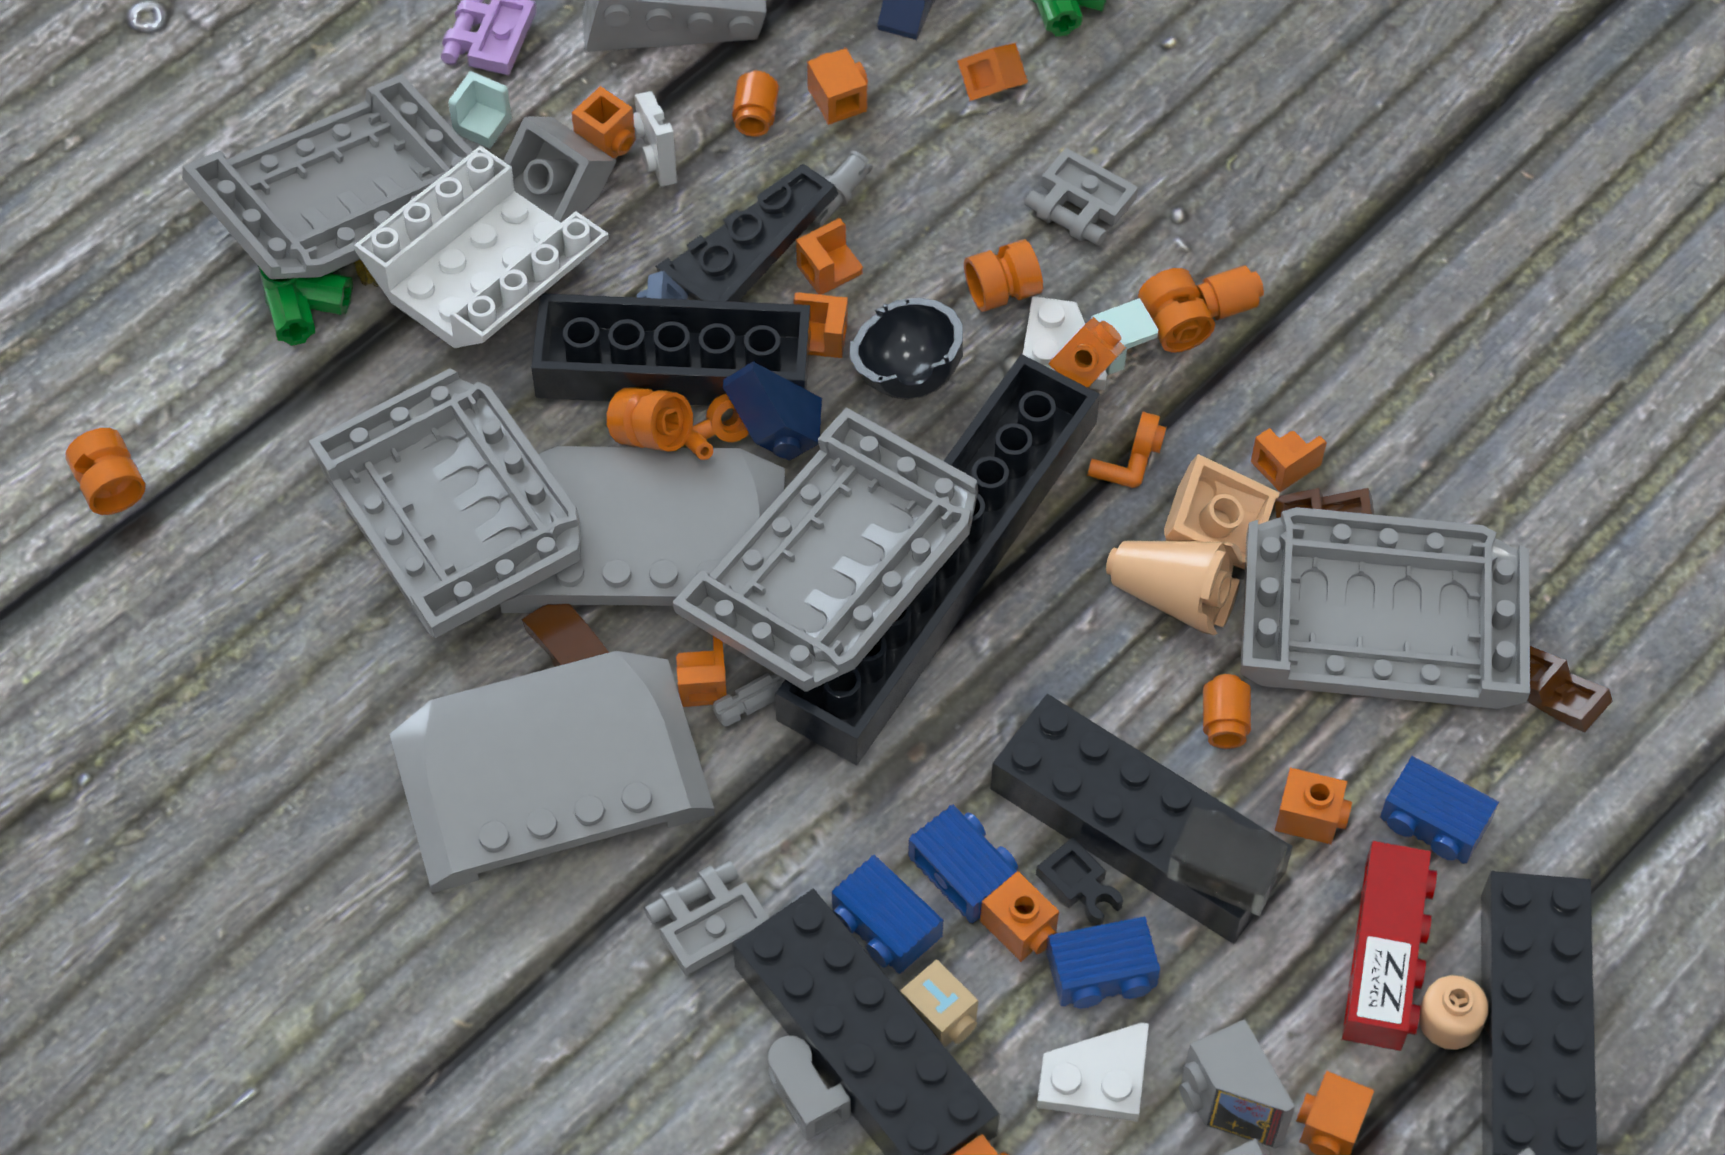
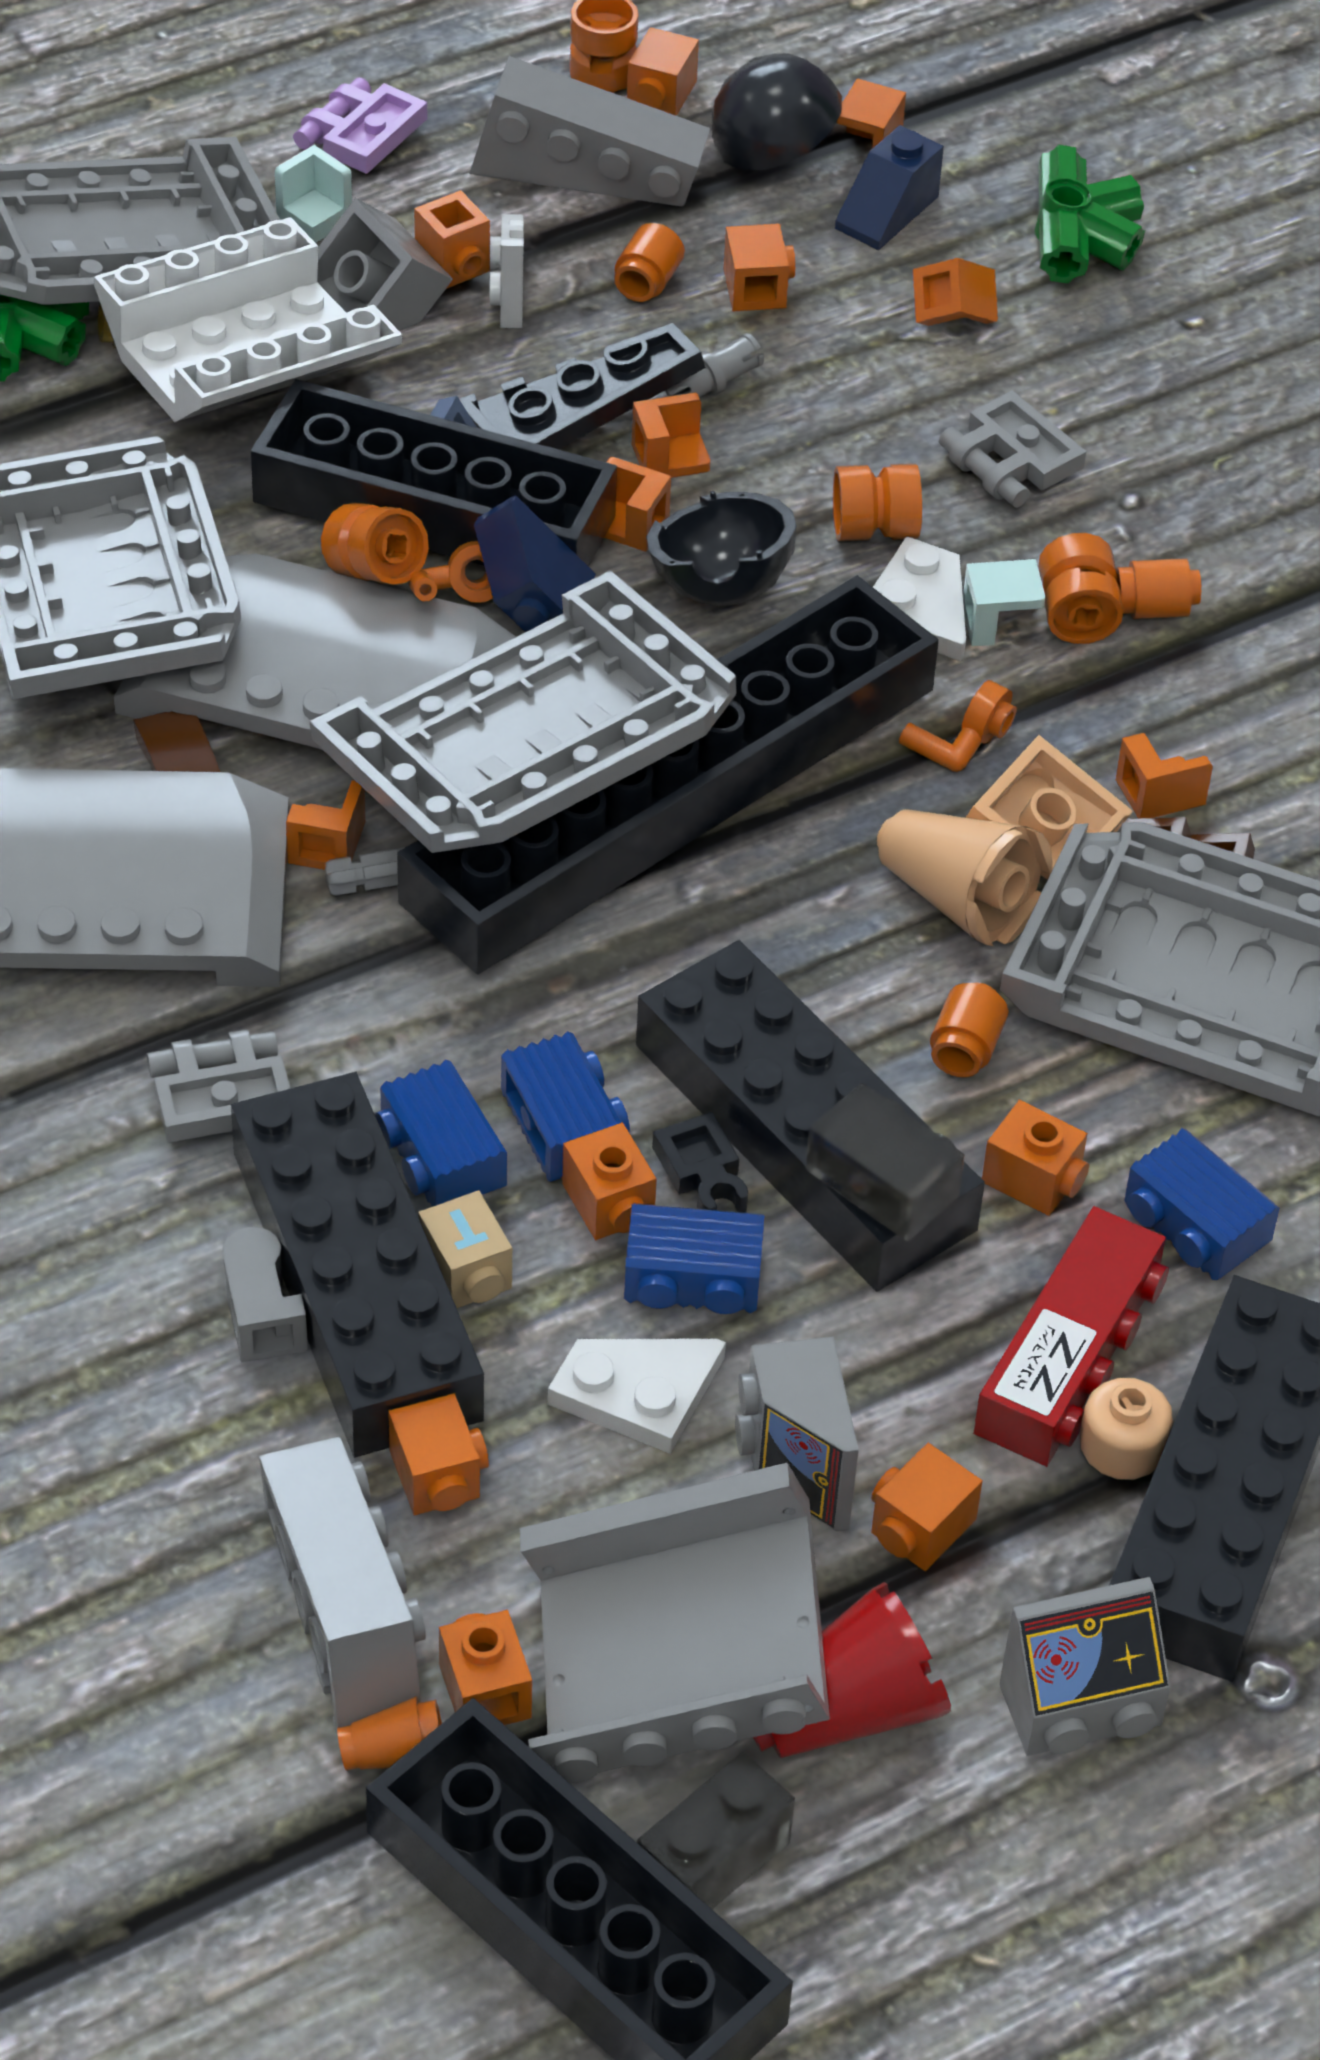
camera: 15 degrees right, 10 degrees down
orange brick [1048,317,1126,388] -> none

